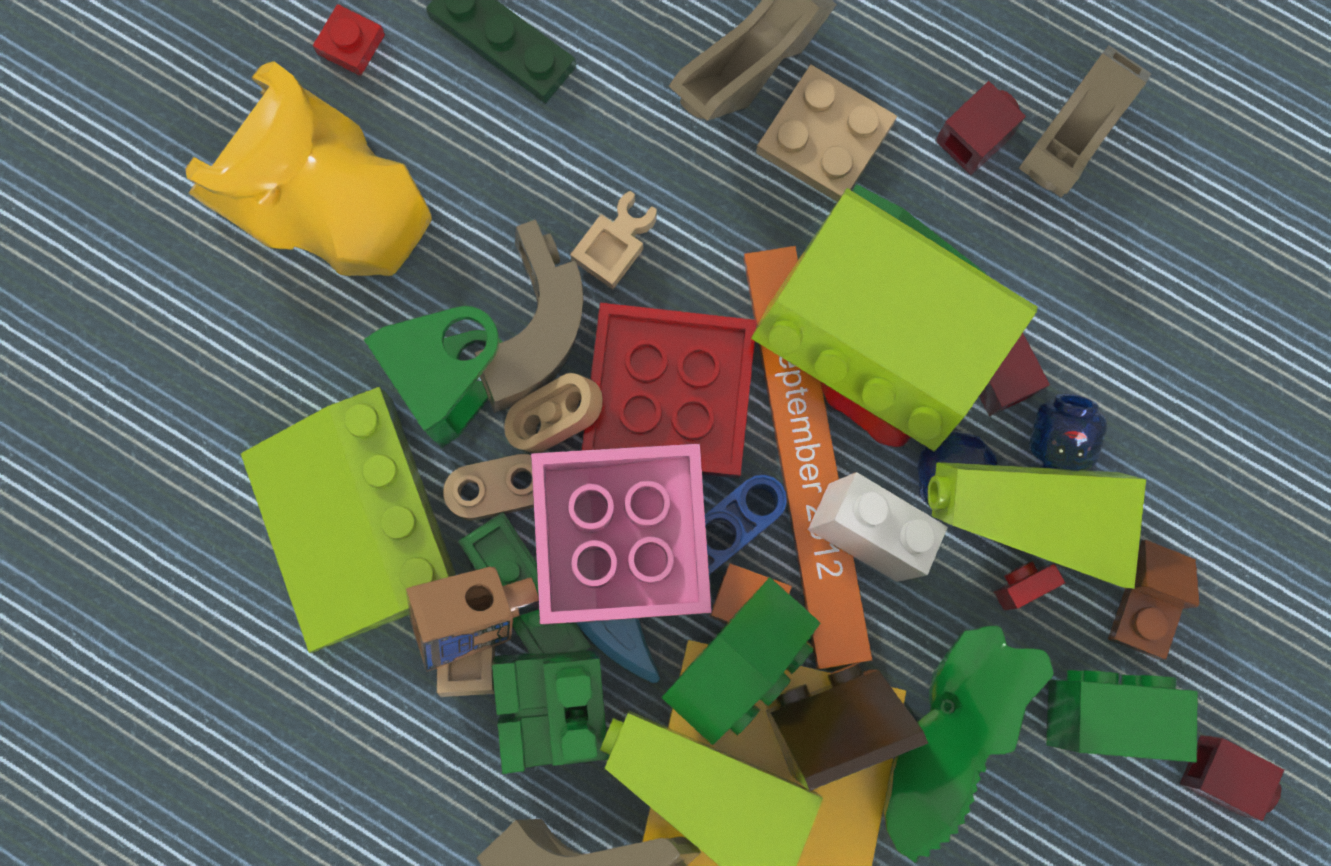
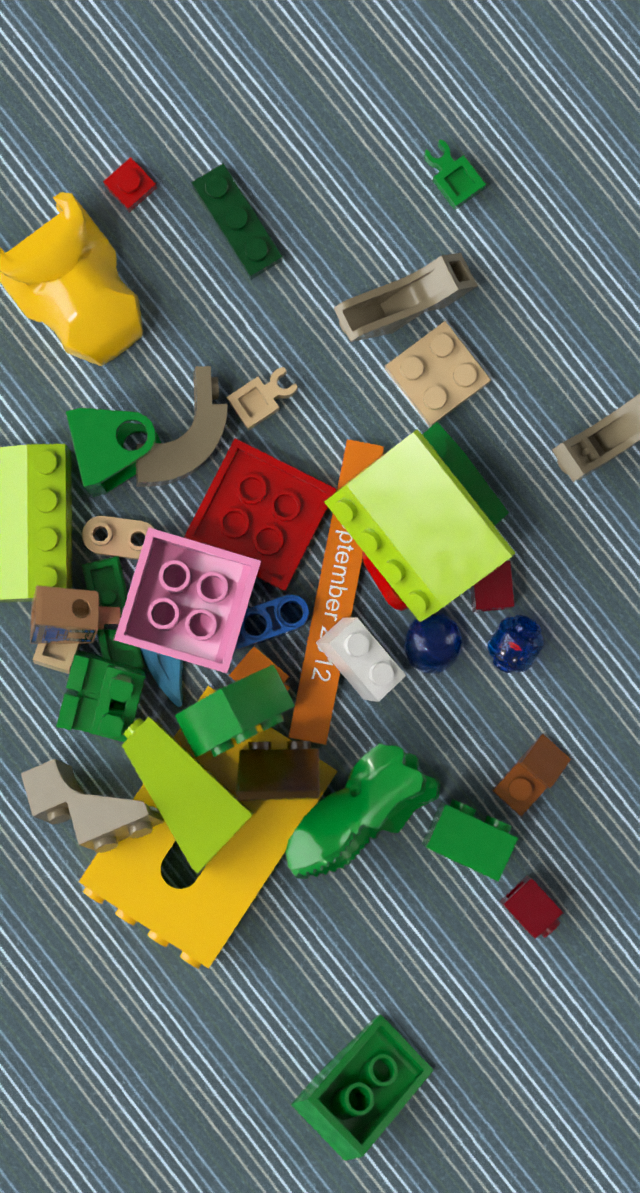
camera: 20 degrees right, 5 degrees up
tan plate [504,373,603,453] -> none
lime slope [928,462,1146,589] -> none
dark red brick [935,81,1026,175] -> none
red plate [994,561,1065,611] -> none

